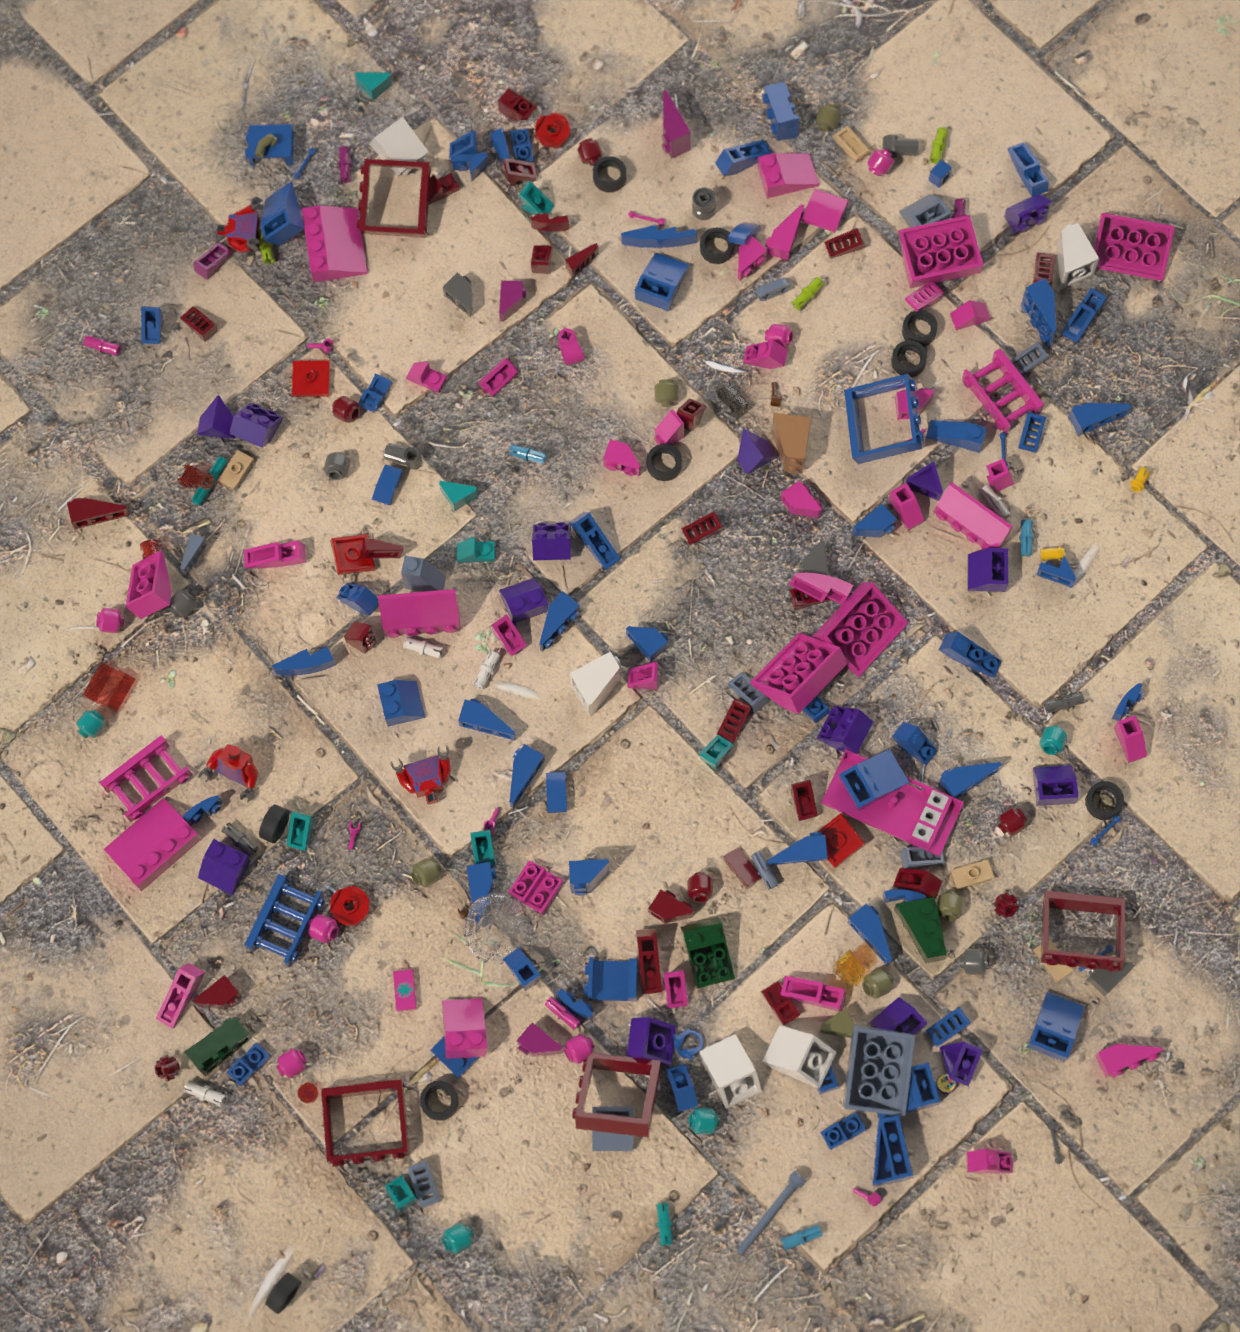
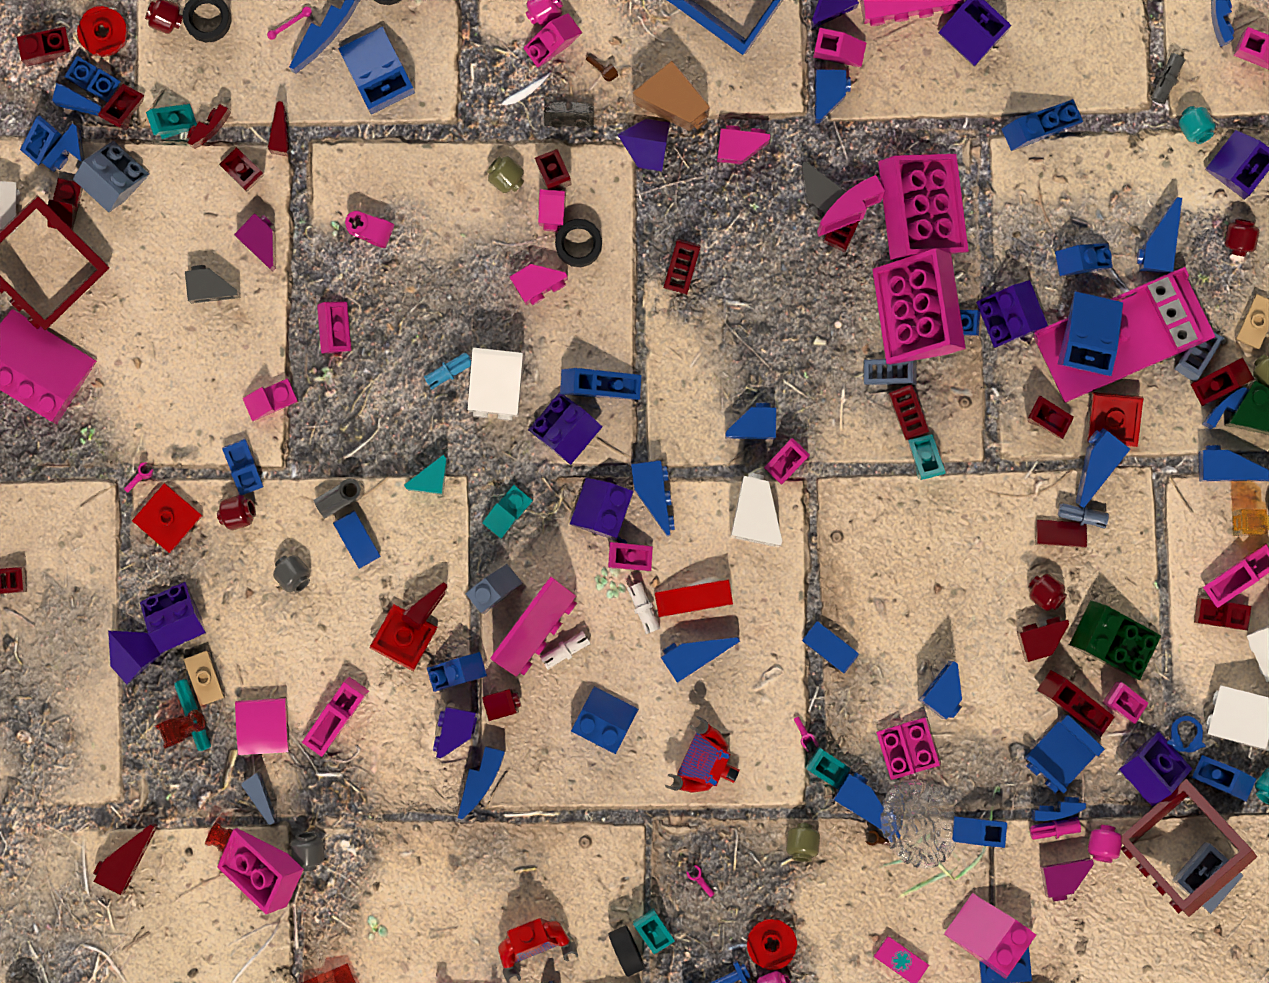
camera: 50 degrees left, 15 degrees up
dark pink head [96,608,124,633] -> none
blue slope [509,744,545,808] -> none
none -> sand blue slope [73,141,149,212]
none -> dark pink slope [235,698,289,755]
none -> dark purple slope [433,707,478,758]
none -> white slope [468,348,525,421]
none -> red slope [655,579,733,617]

